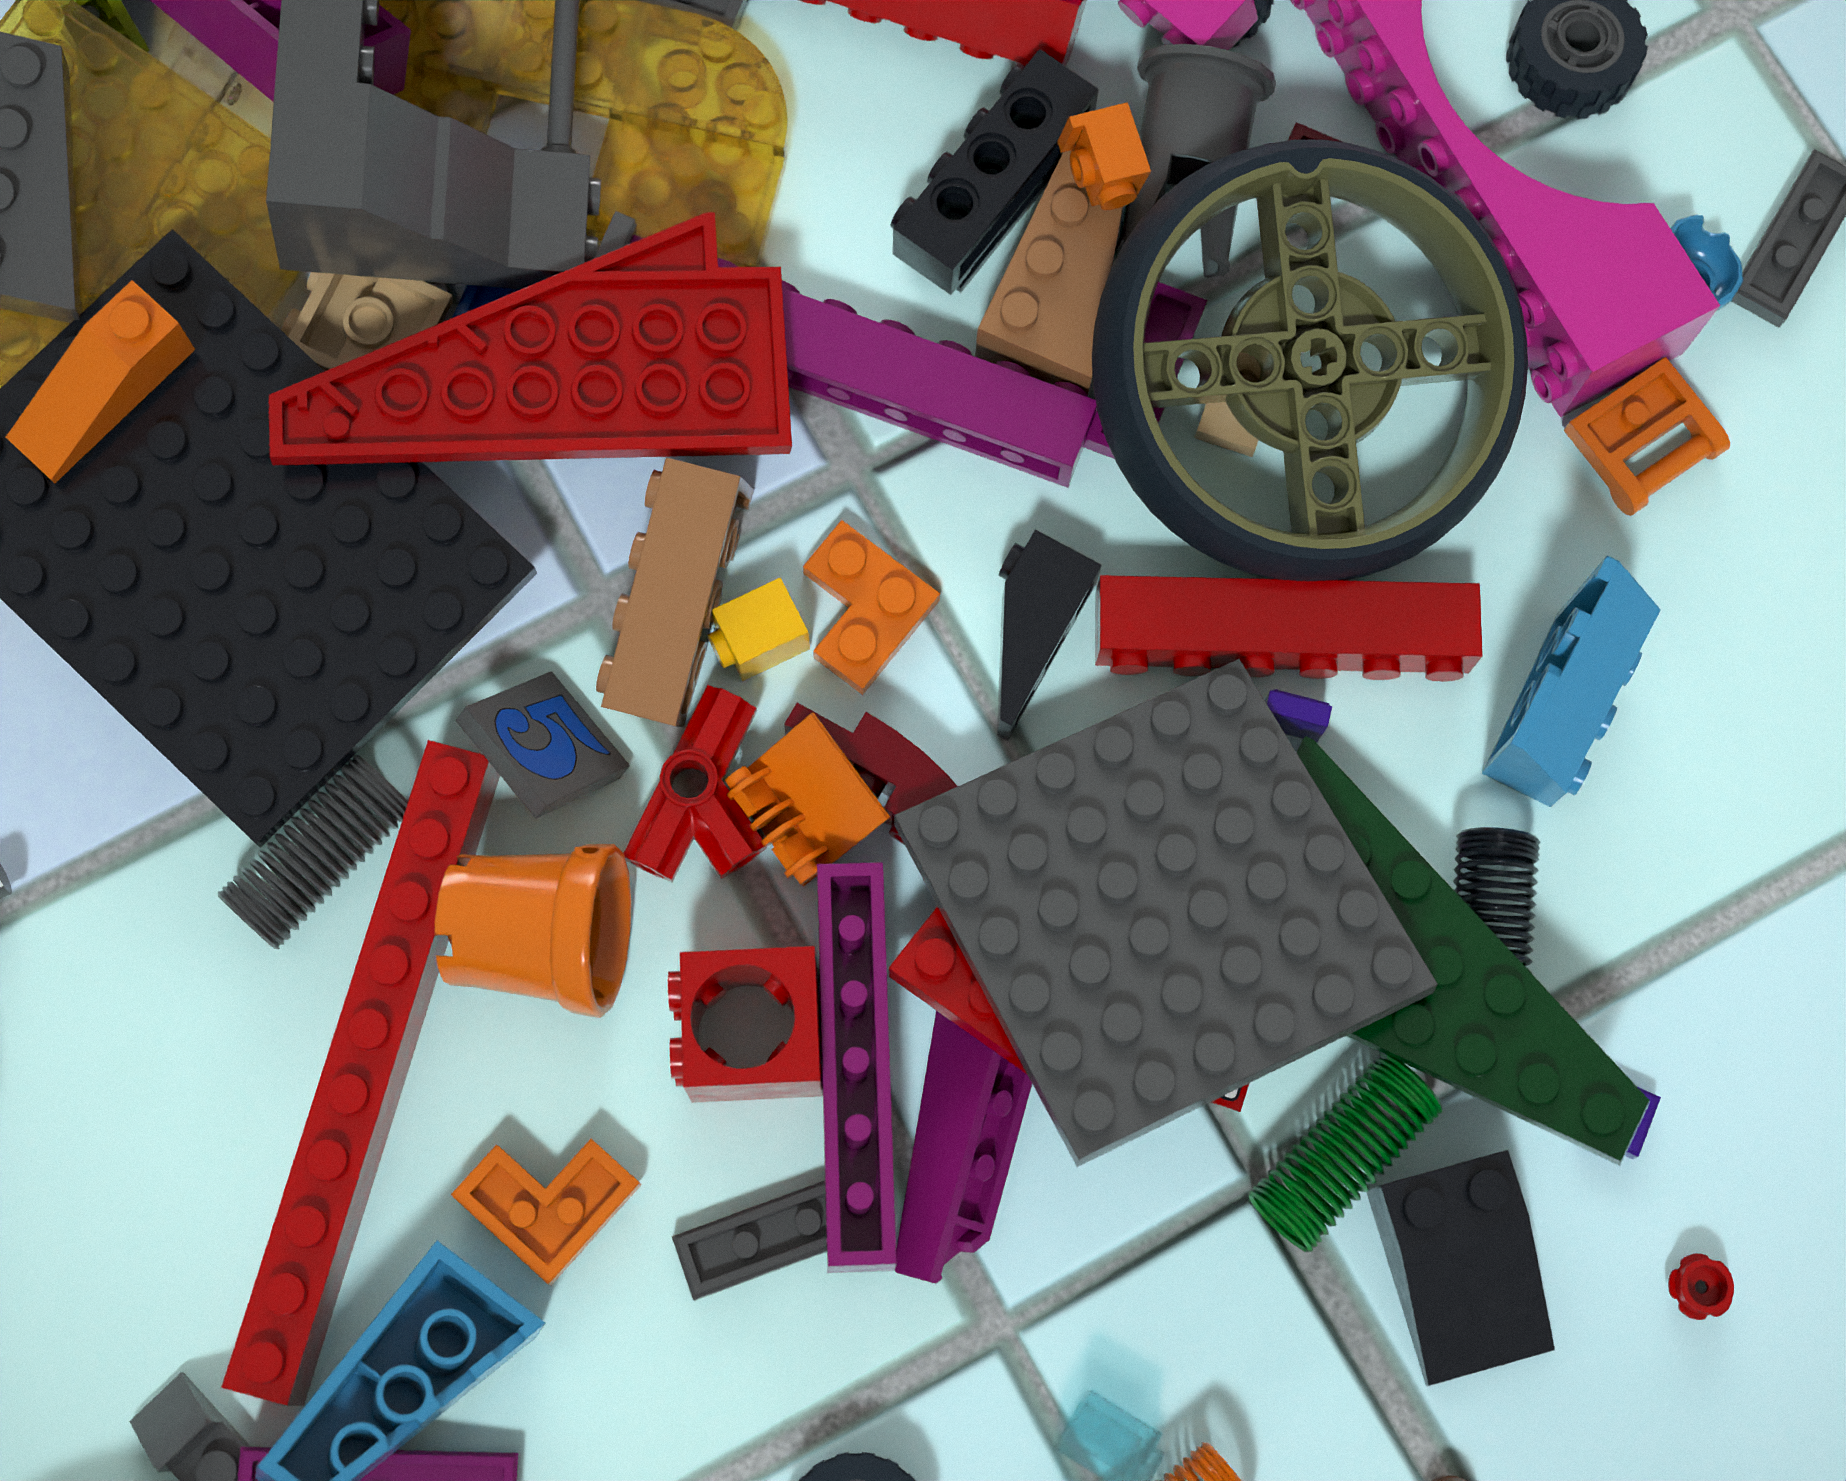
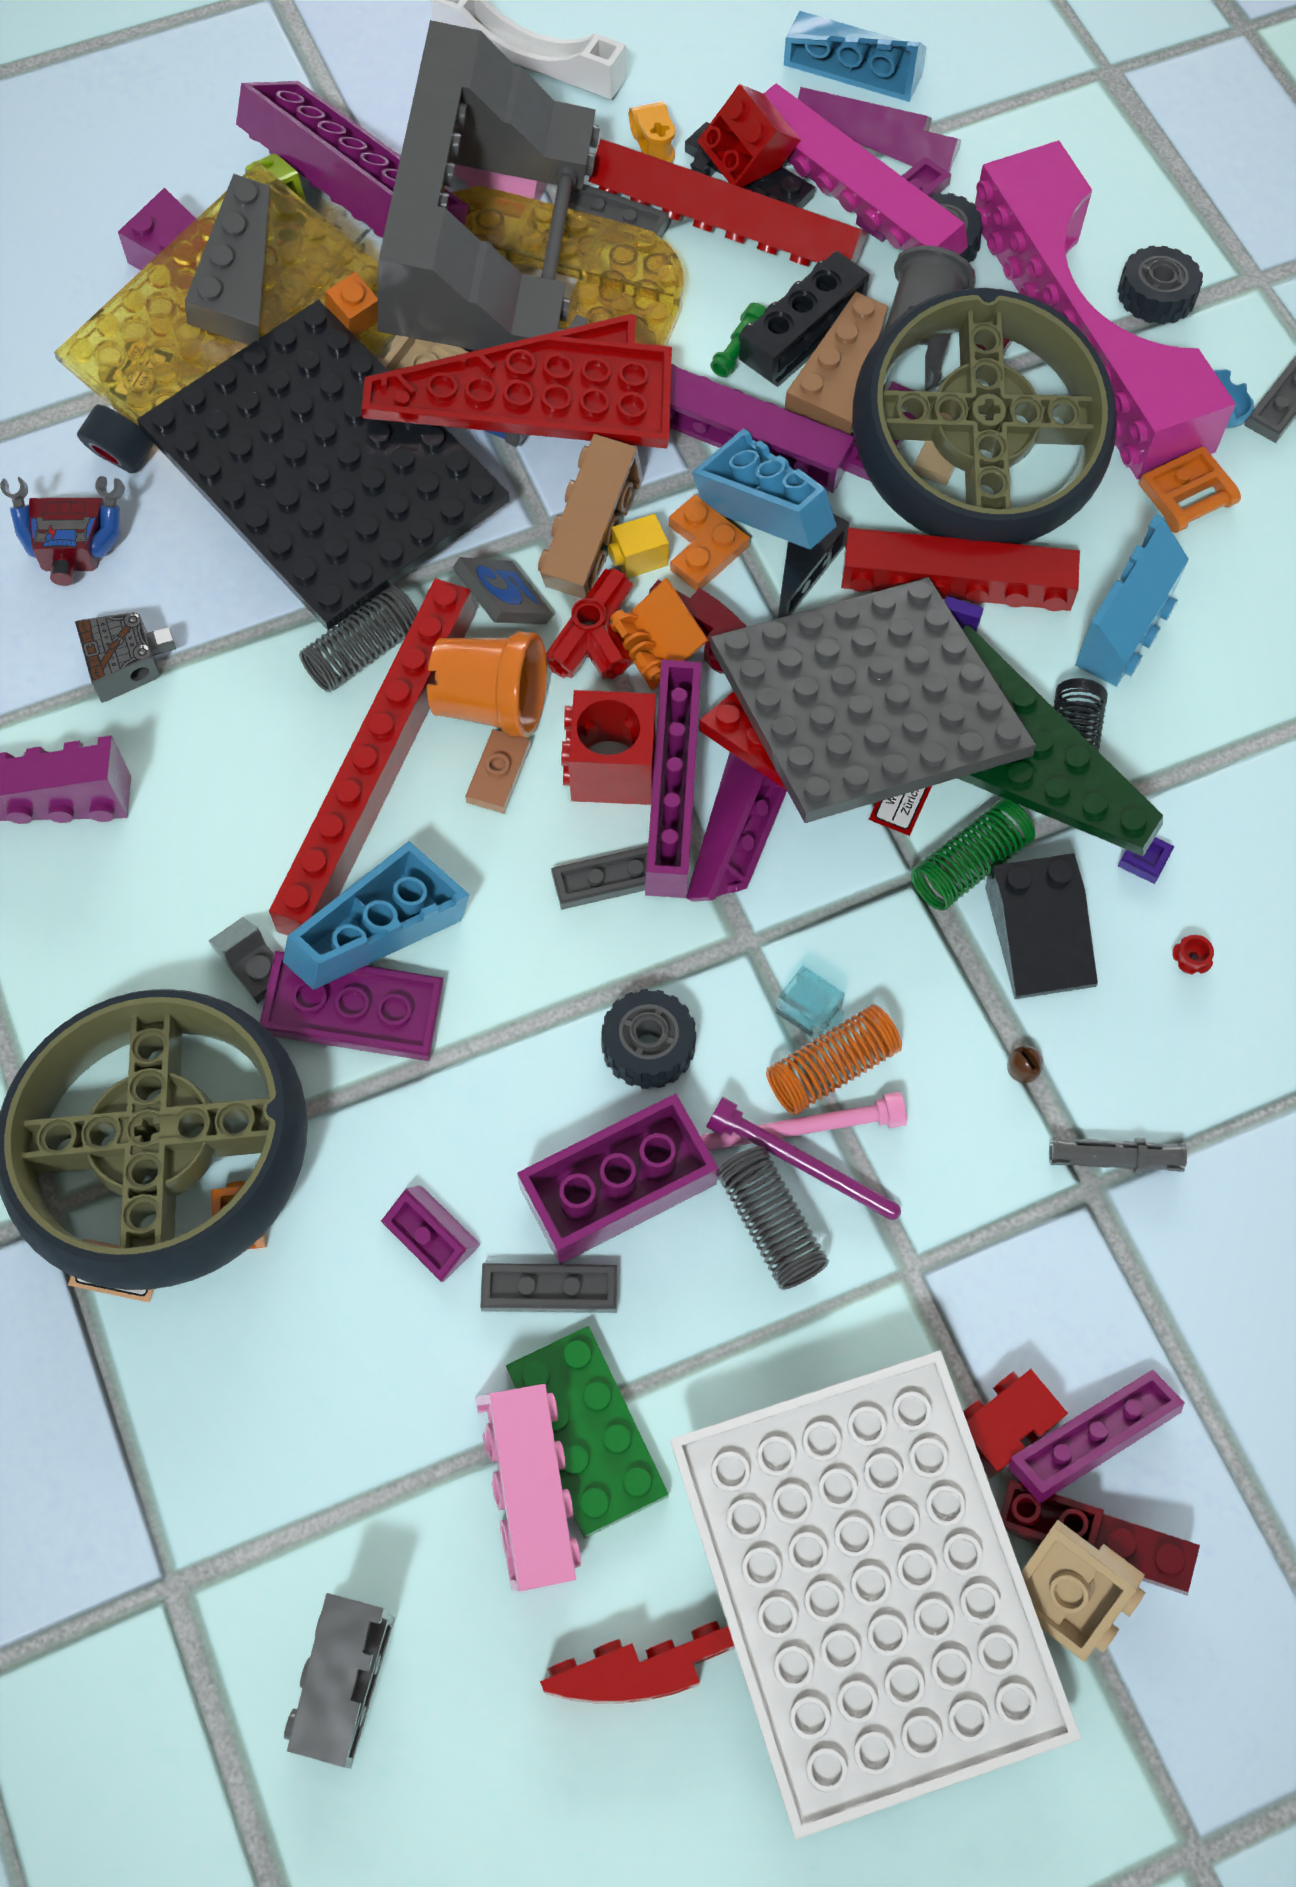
camera: 10 degrees right, 10 degrees down
orange slope [6,280,195,484] -> none
orange plate [451,1139,642,1286] -> none
orange brick [1057,102,1151,210] -> none
none -> orange brick [325,272,378,337]
none -> nougat plate [465,729,531,814]
none -> dark azure wedge [692,428,837,550]
none -> green piece [710,303,767,378]

